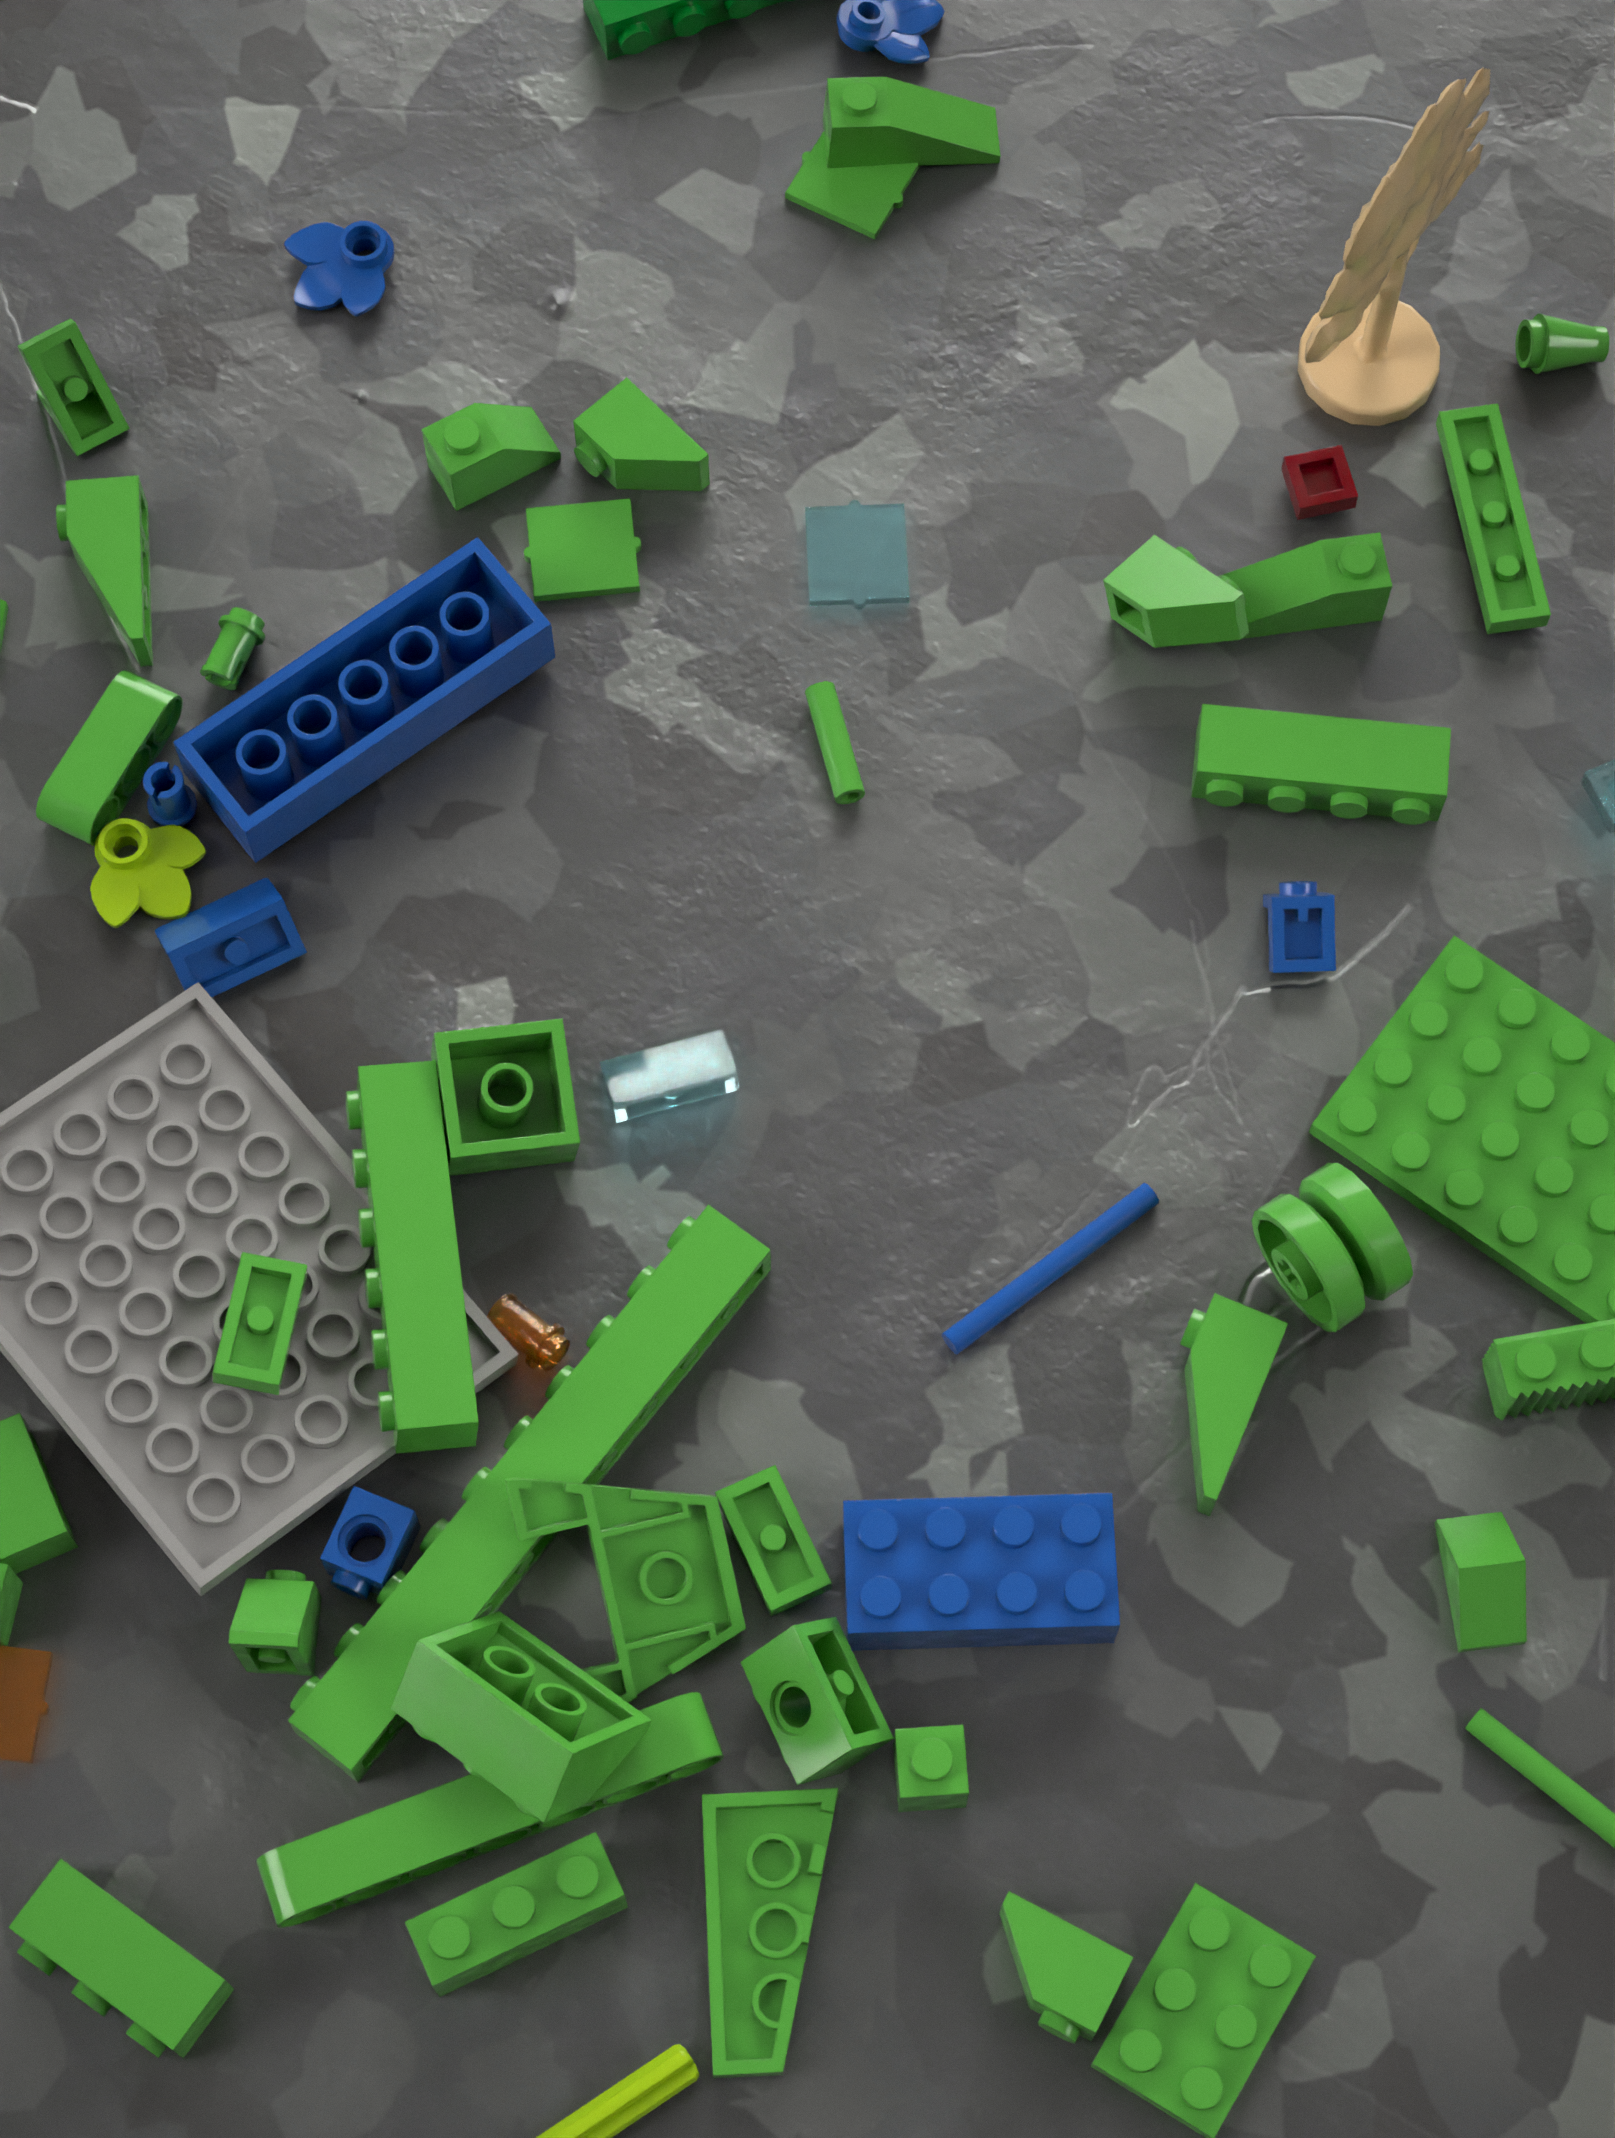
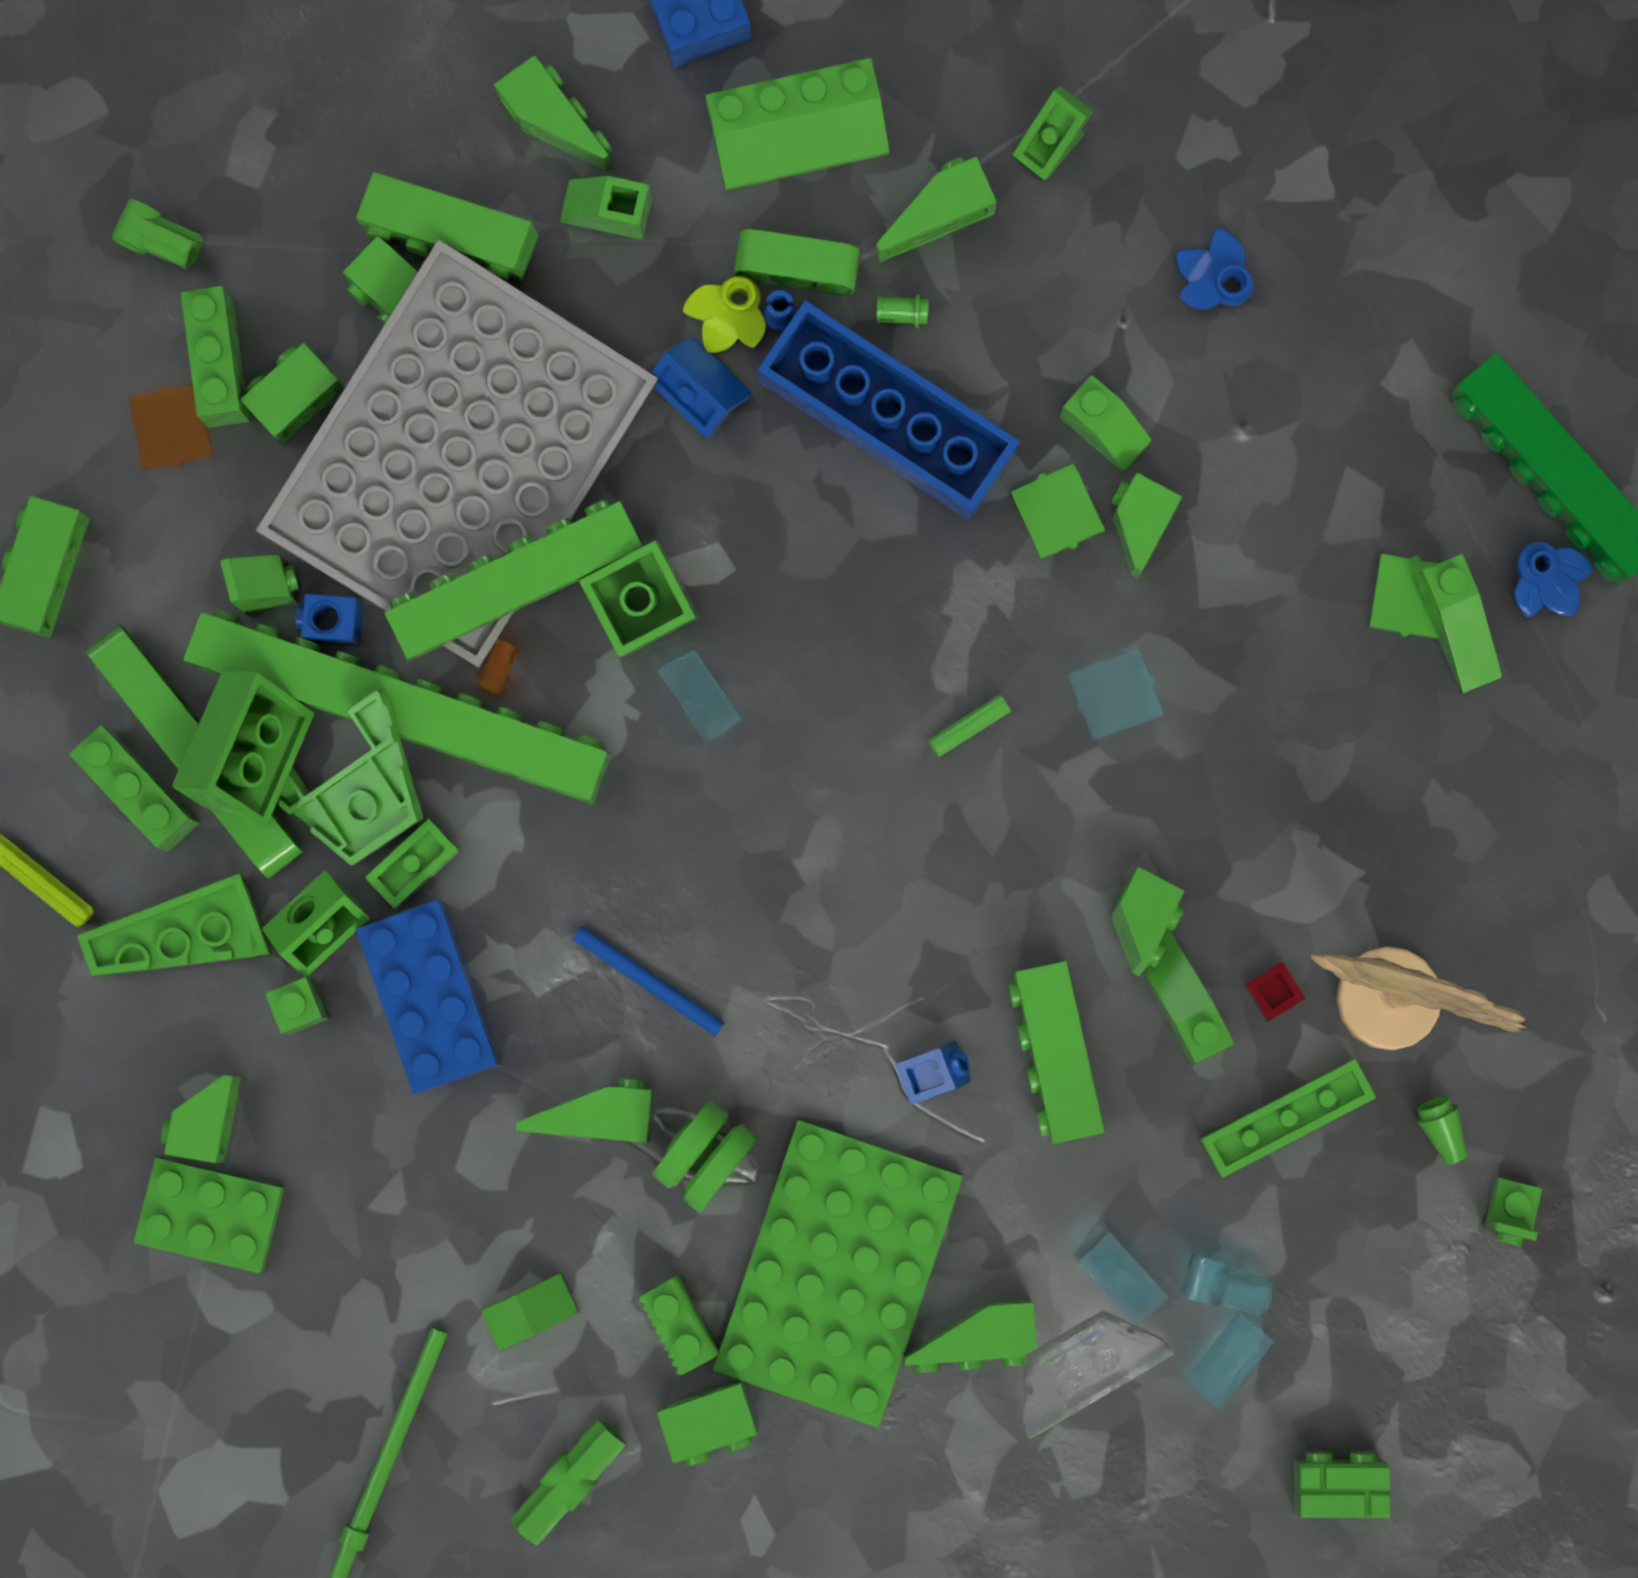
camera: 75 degrees right, 15 degrees up
bright green plate [213,1252,307,1395] -> none

